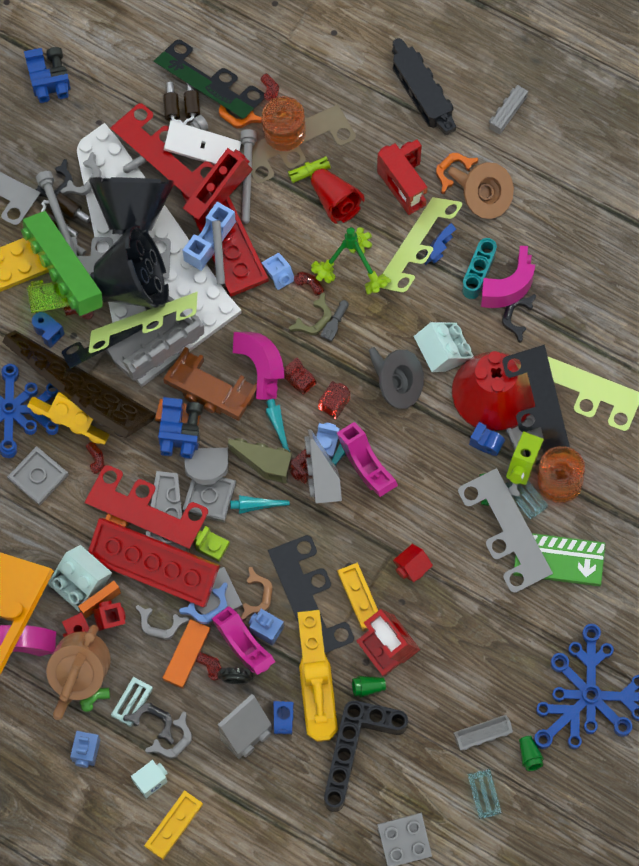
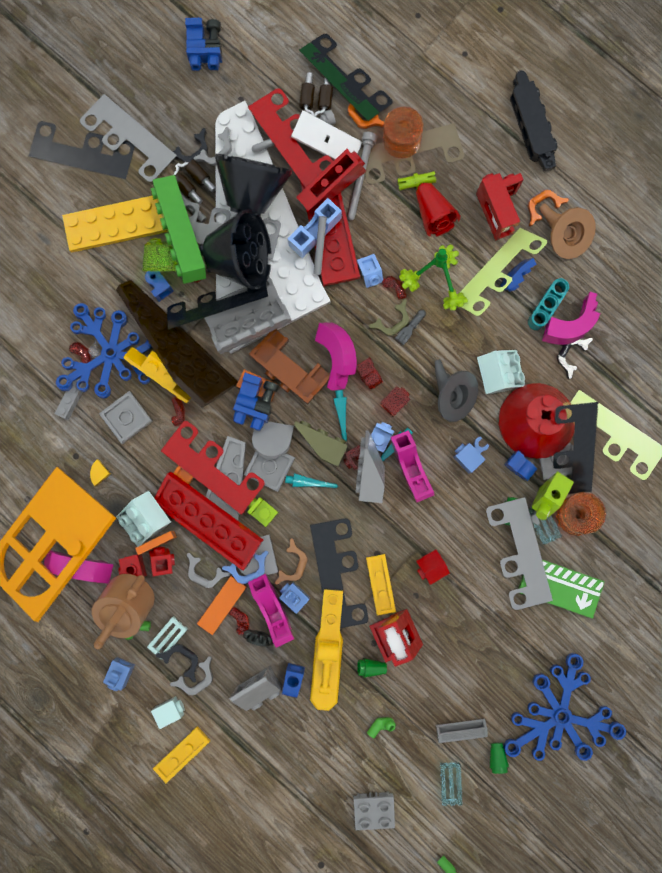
camera: 15 degrees right, 15 degrees up
light grey piece [36,171,77,256] -> none
yellowish green piece [89,292,198,353] -> none
clear red arm [260,73,280,102] -> none
black beam [324,701,408,812] -> none
light grey piece [489,85,528,135] -> none
none -> yellow tile [90,459,111,486]
none -> bright green arm [367,717,396,738]
none -> medium blue brick [453,437,489,474]

